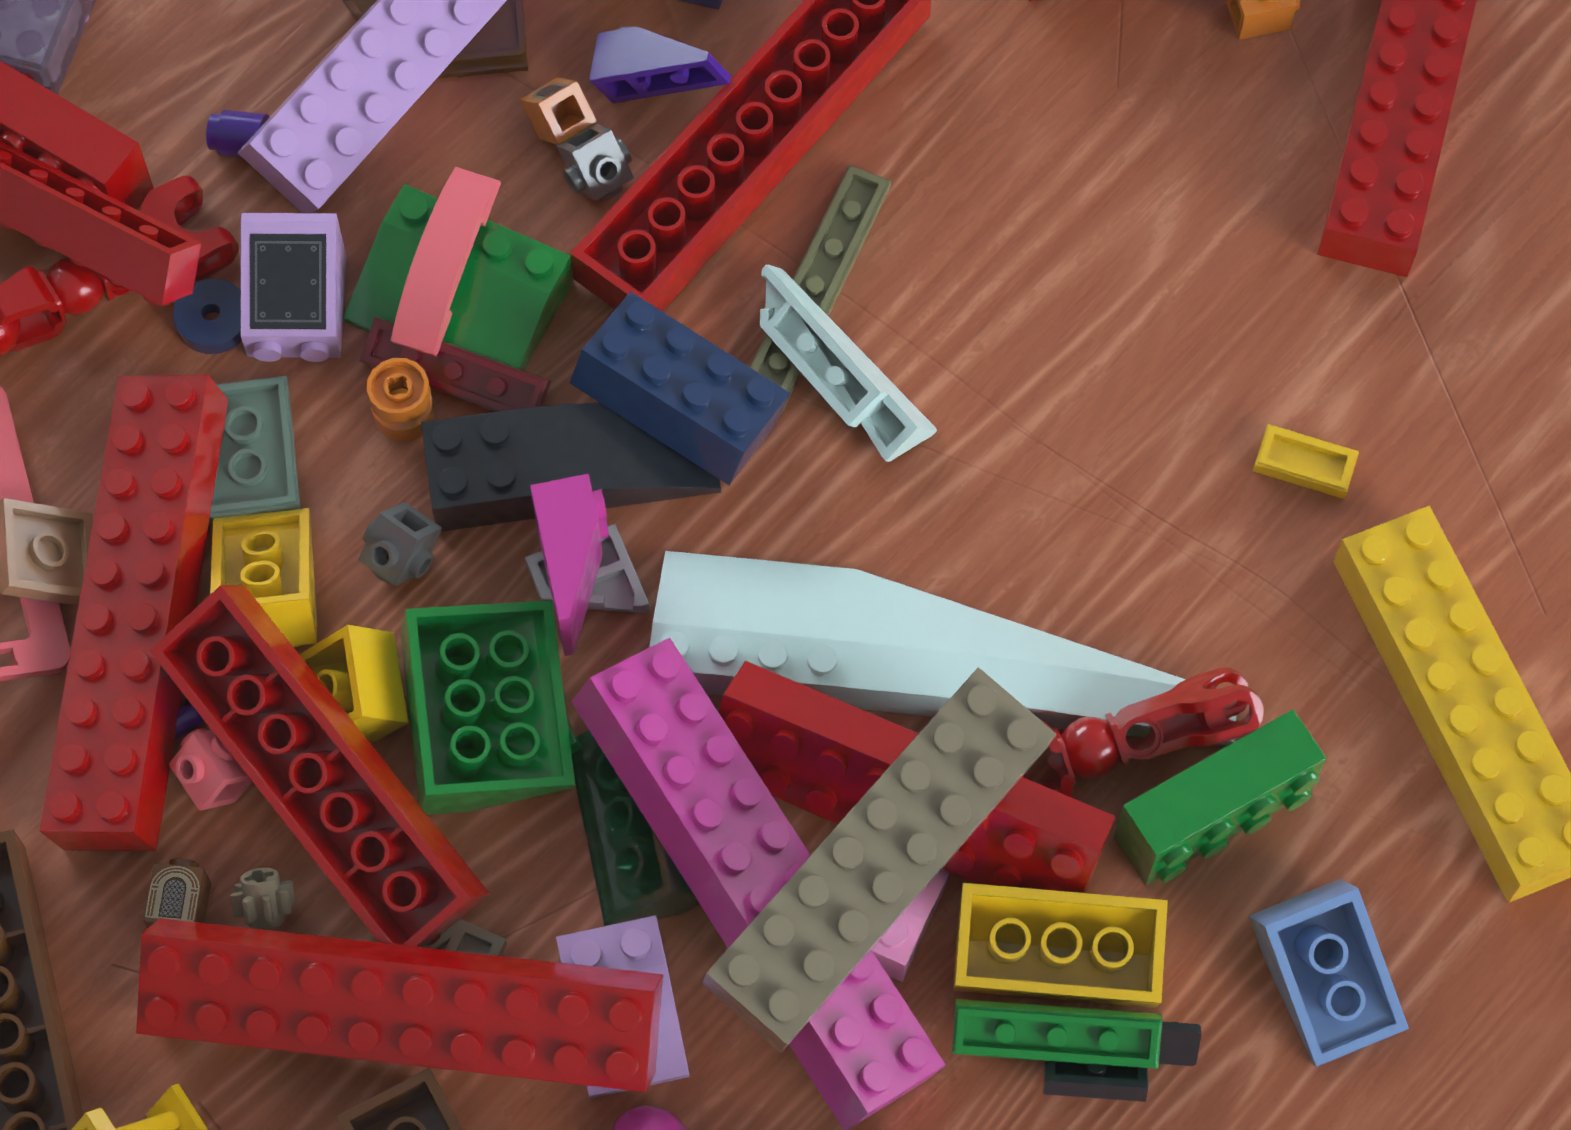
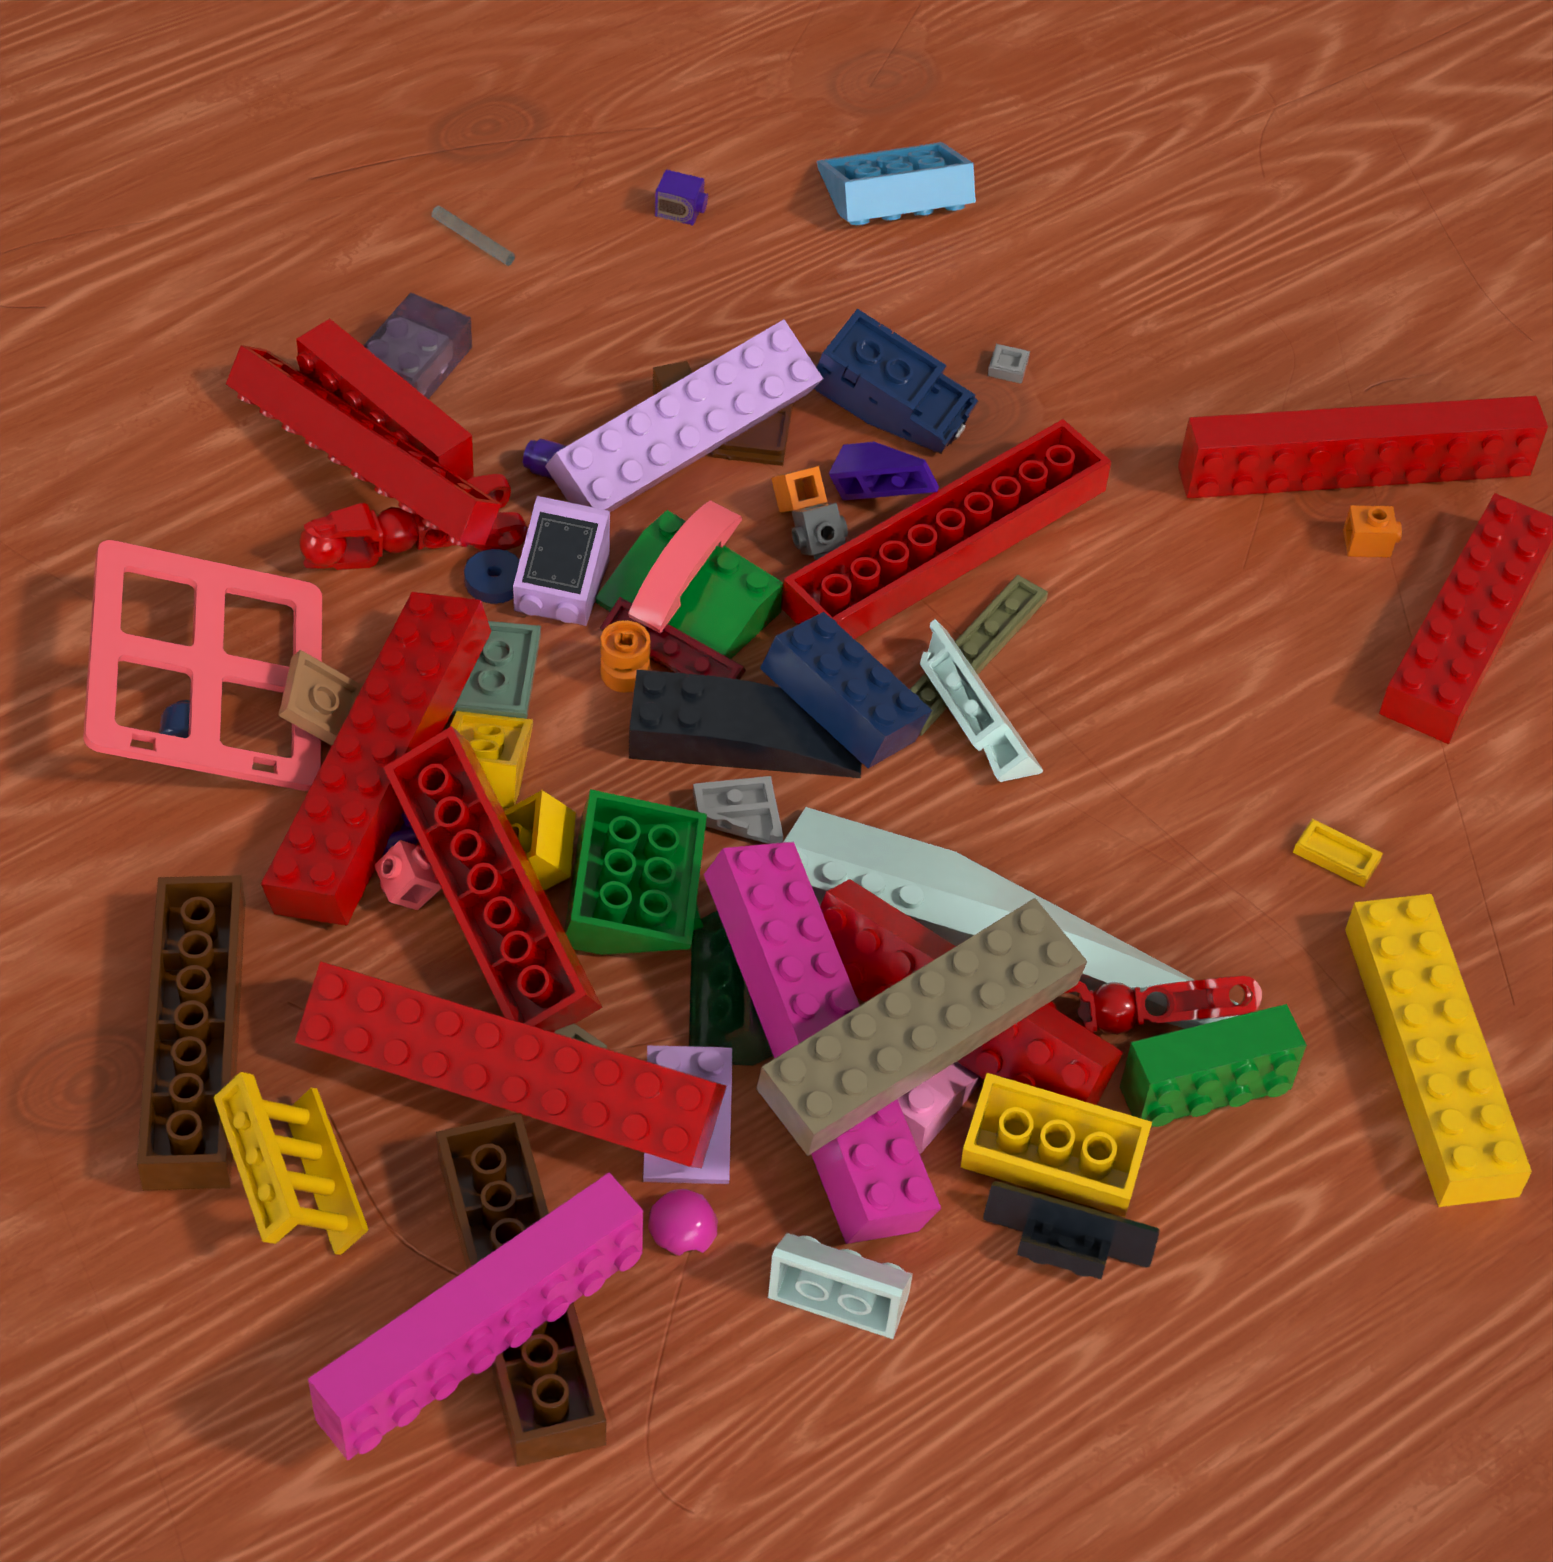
camera: 10 degrees right, 15 degrees down
brick [144,858,211,928] -> none
dark tan gear [230,868,295,930] -> none
dark grey brick [358,502,442,586] -> none
dark pink slope [530,474,609,656] -> none
green tile [952,999,1163,1069] -> none
medium blue slope [1249,879,1409,1067] -> none

